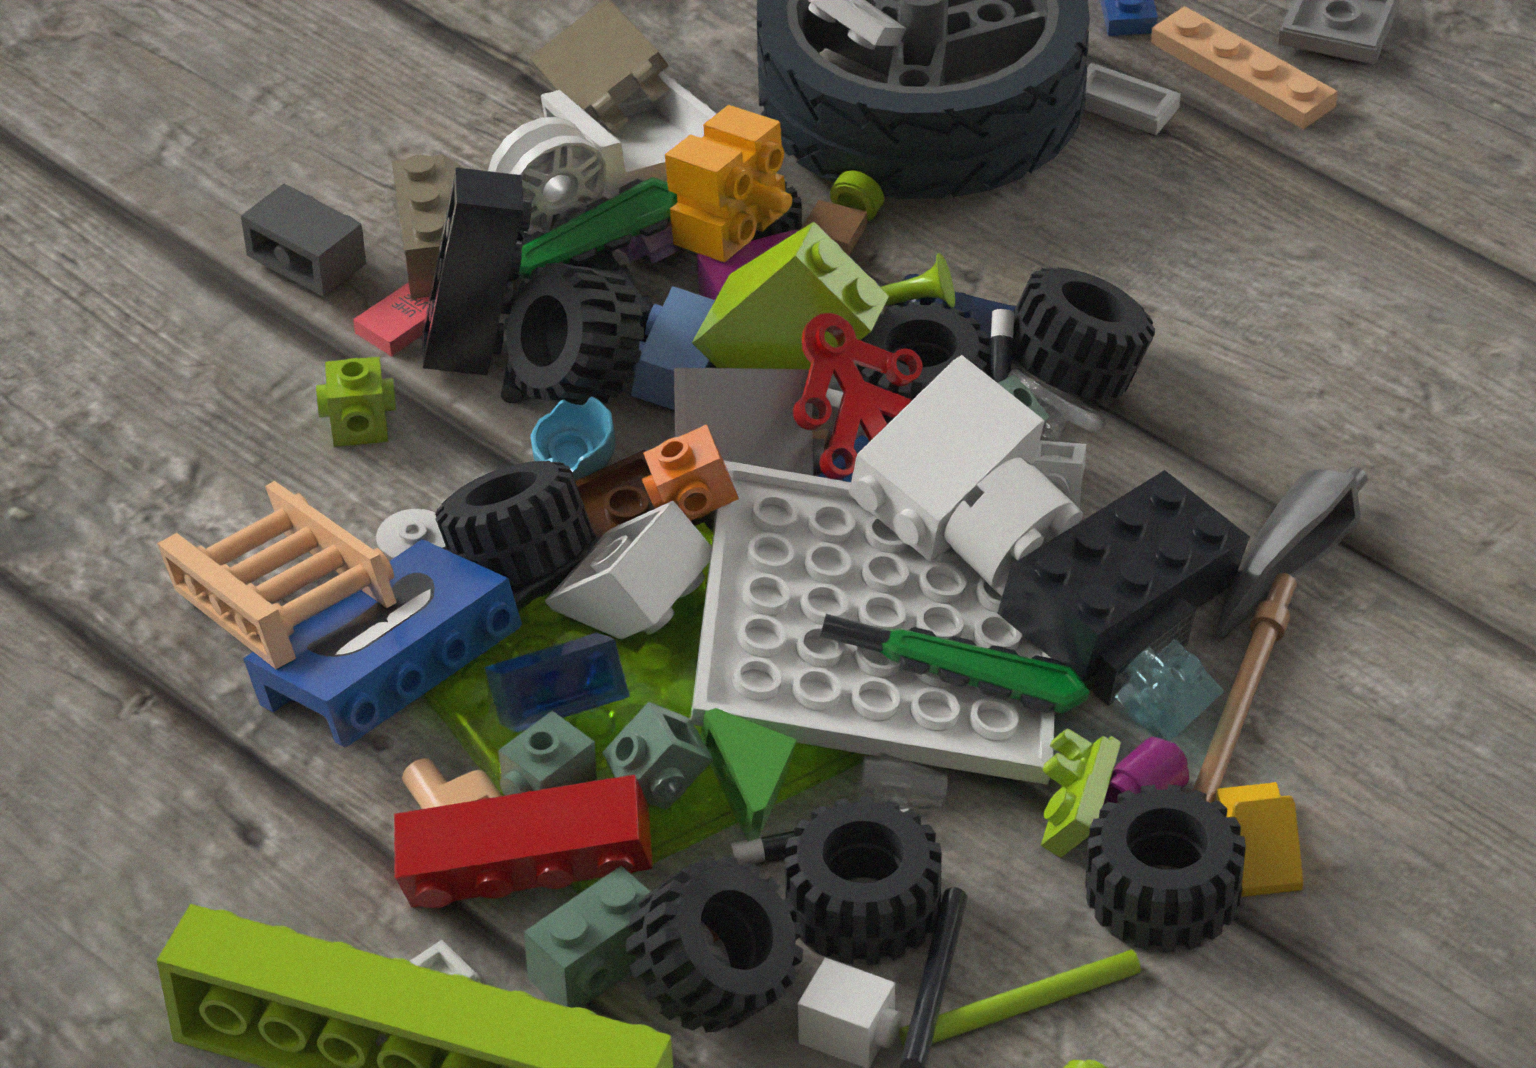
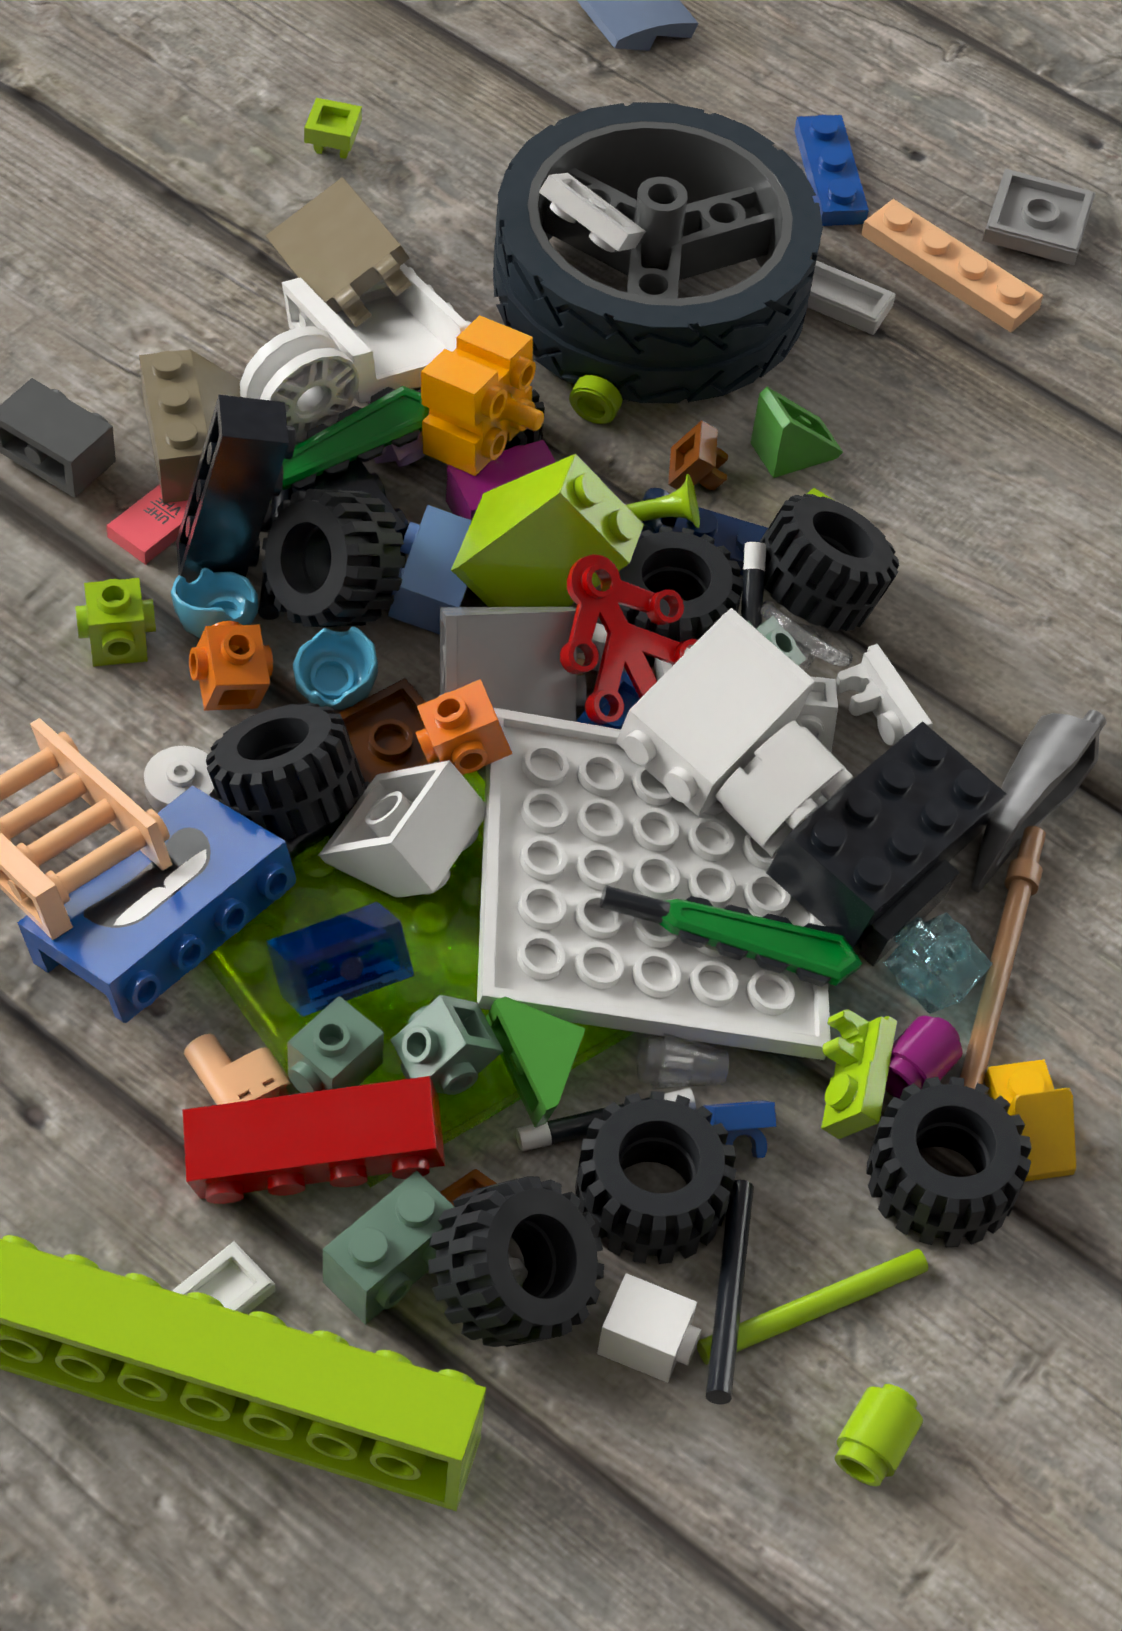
camera: 10 degrees left, 10 degrees up
medium nougat tile [800,200,867,256] -> none
none -> medium azure hair [170,568,259,638]
none -> orange brick [189,621,273,711]
none -> dark orange tile [668,420,728,490]
none -> blue tile [704,1100,777,1158]
none -> bright green slope [750,387,843,478]
none -> white plate [836,644,933,746]

